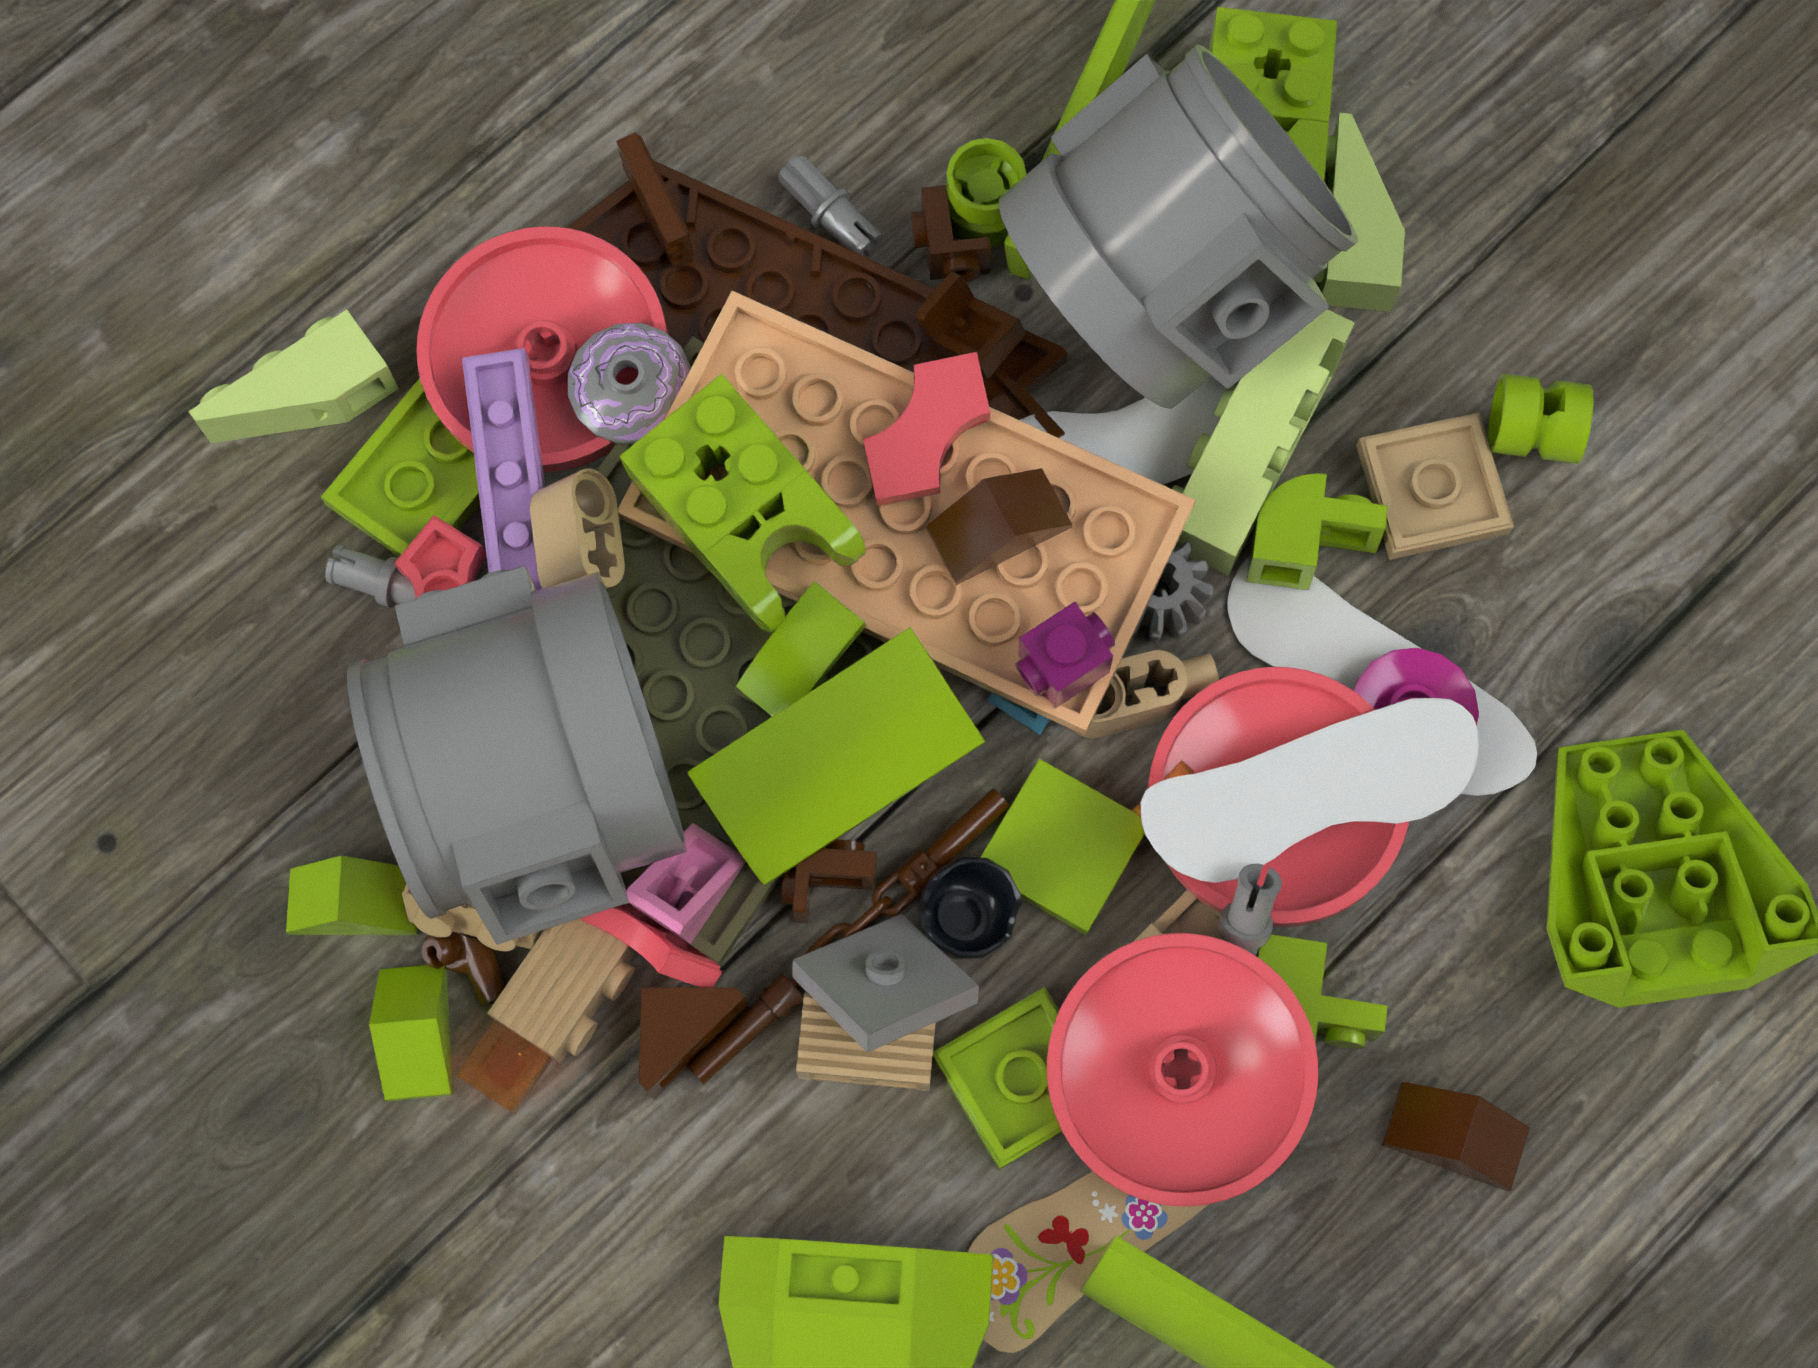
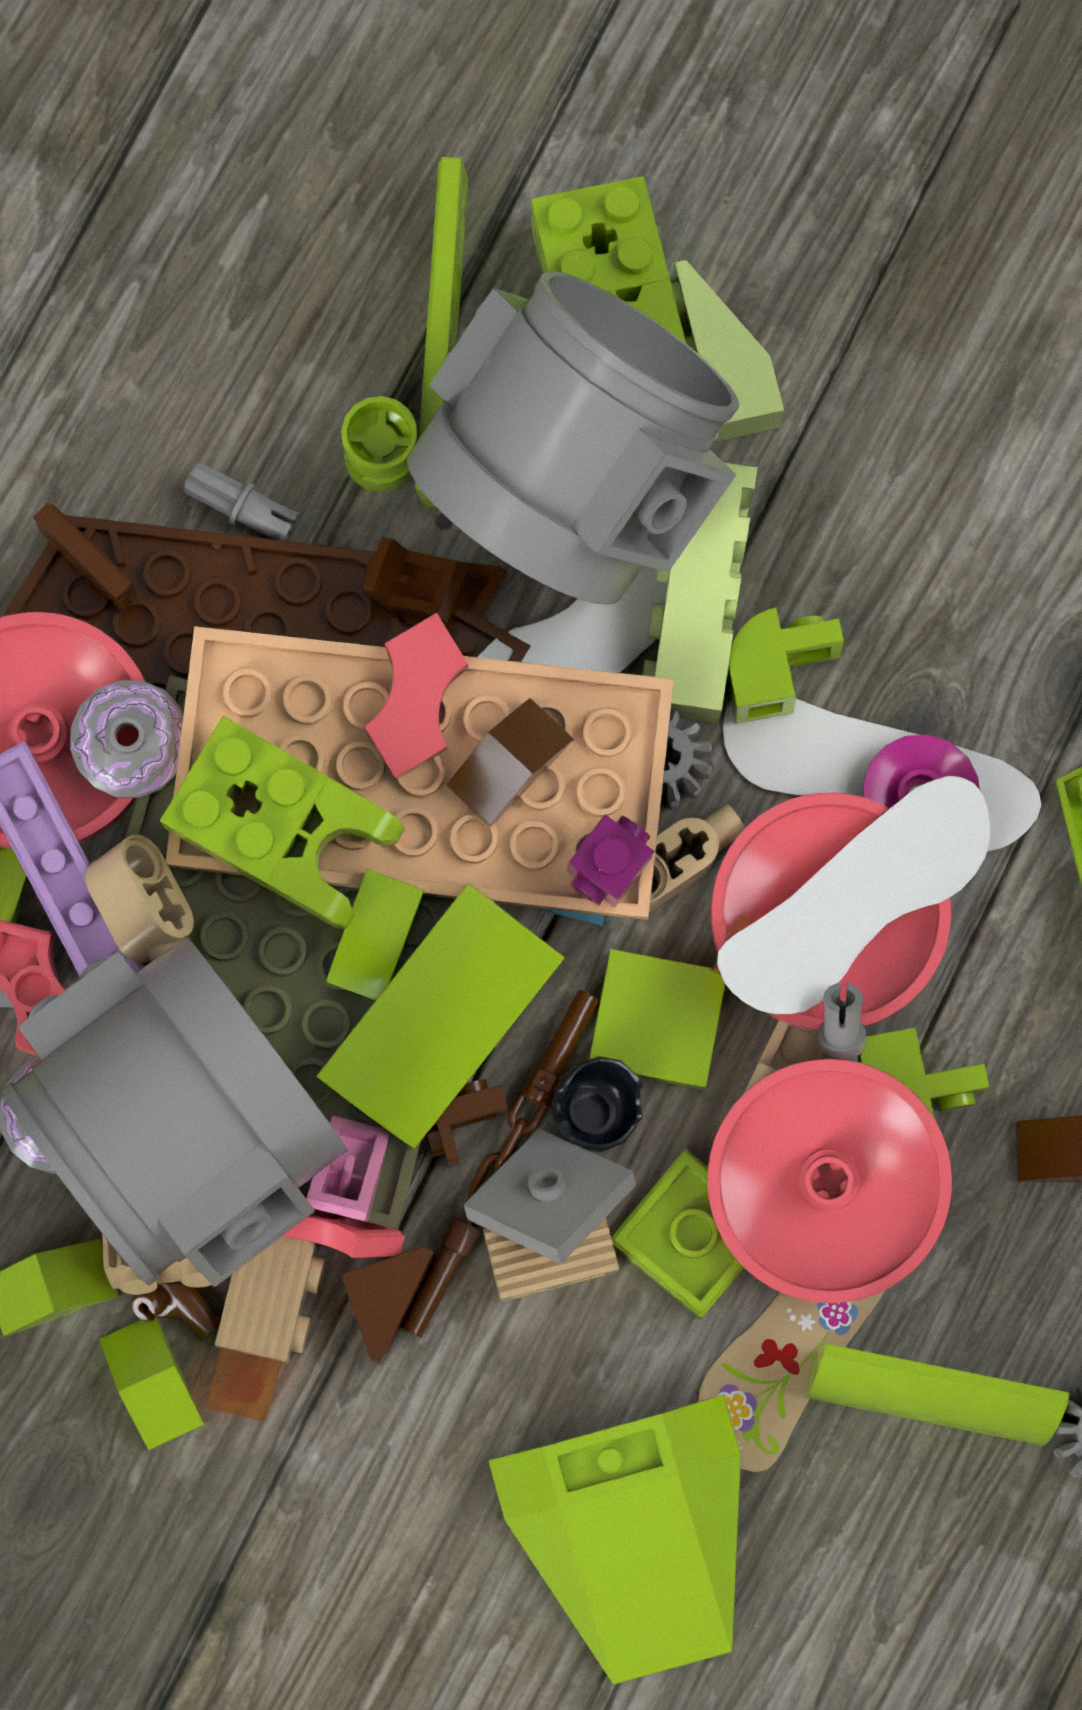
camera: 25 degrees left, 5 degrees up
reddish brown bracket [911,185,992,282] -> none
tan plate [1356,412,1514,560] -> none
lime wheel [1487,373,1594,464] -> none

